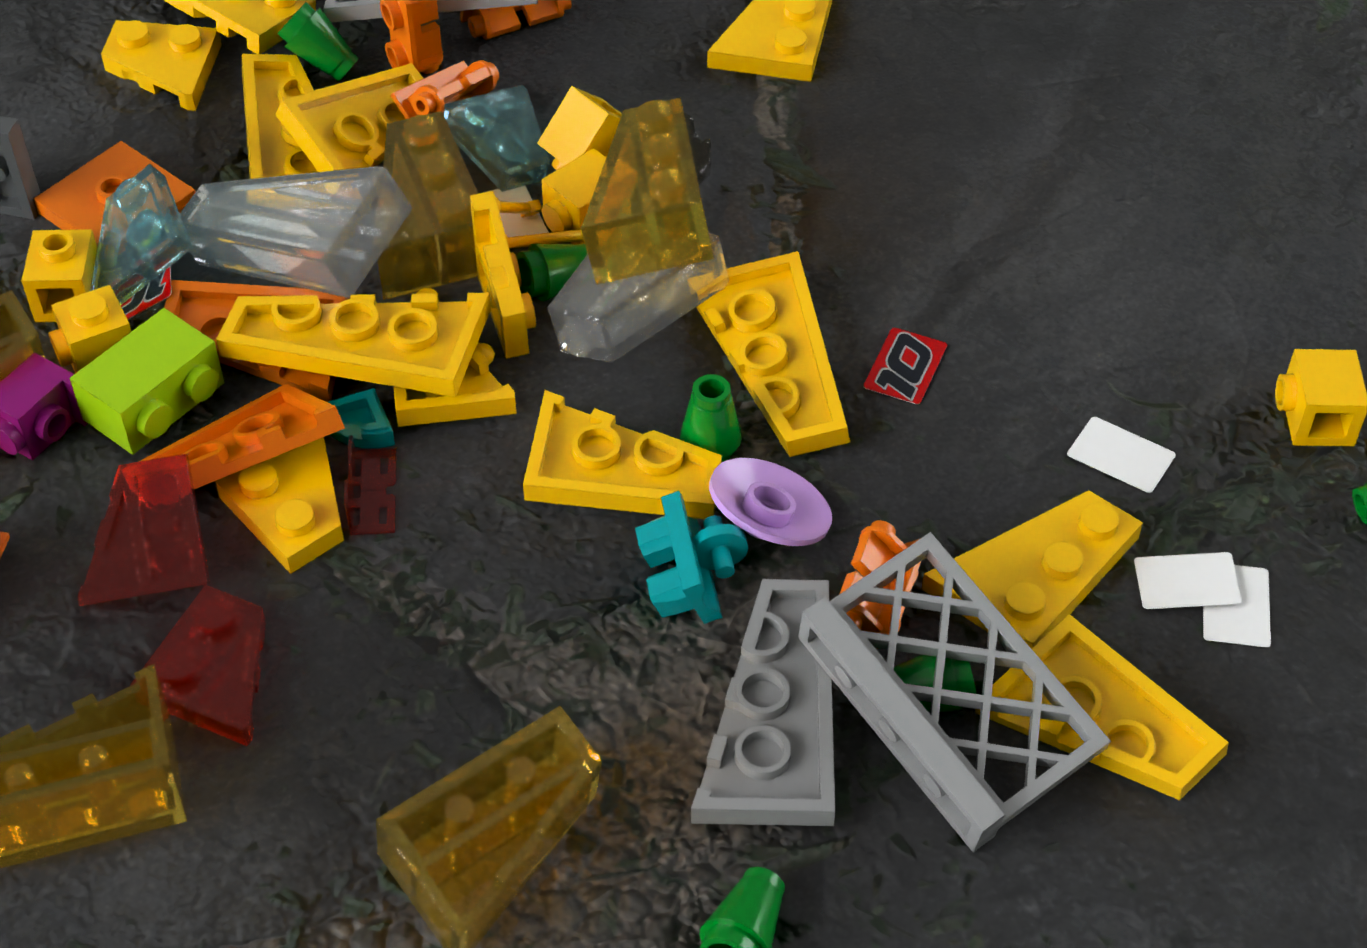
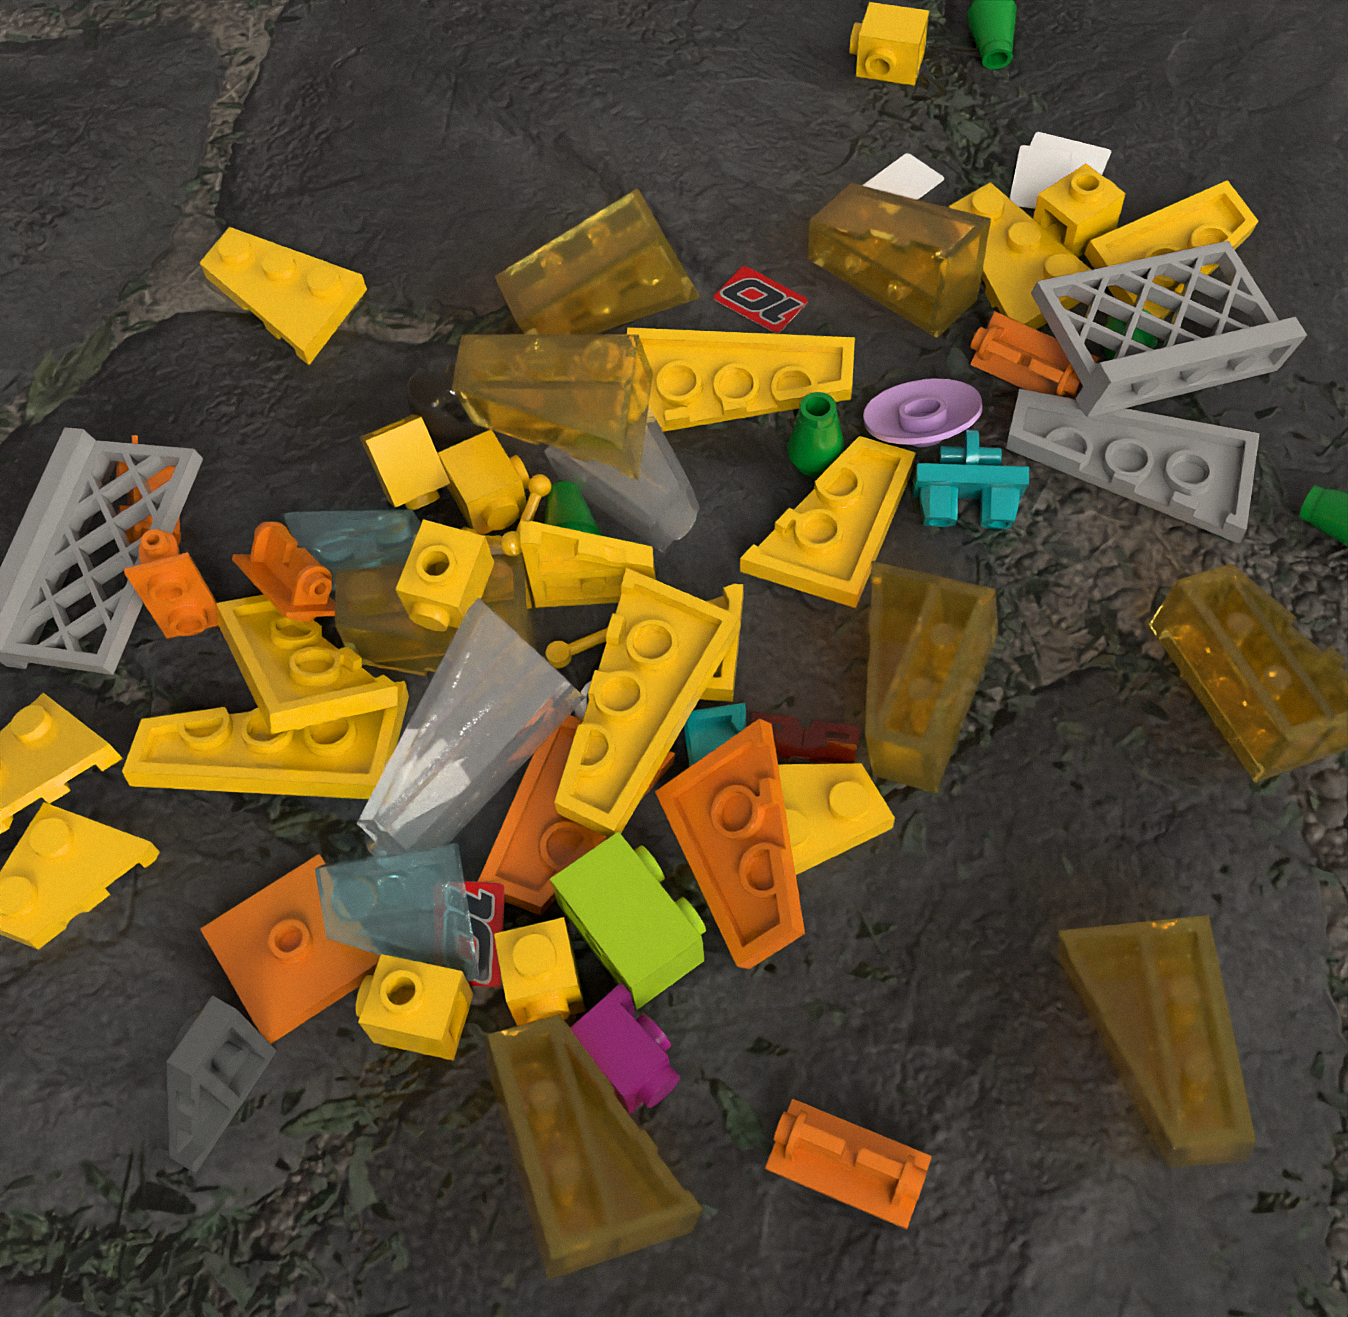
camera: 70 degrees left, 10 degrees up
clear red wing [78,454,210,606] -> none
clear red wing [130,585,266,746] -> none
green cone [277,2,359,82] -> none
none -> yellow brick [395,519,495,632]
none -> clear yellow wedge [495,188,701,352]
none -> clear yellow wedge [808,183,991,338]
none -> clear yellow wedge [865,561,998,793]
none -> yellow brick [1033,163,1126,258]

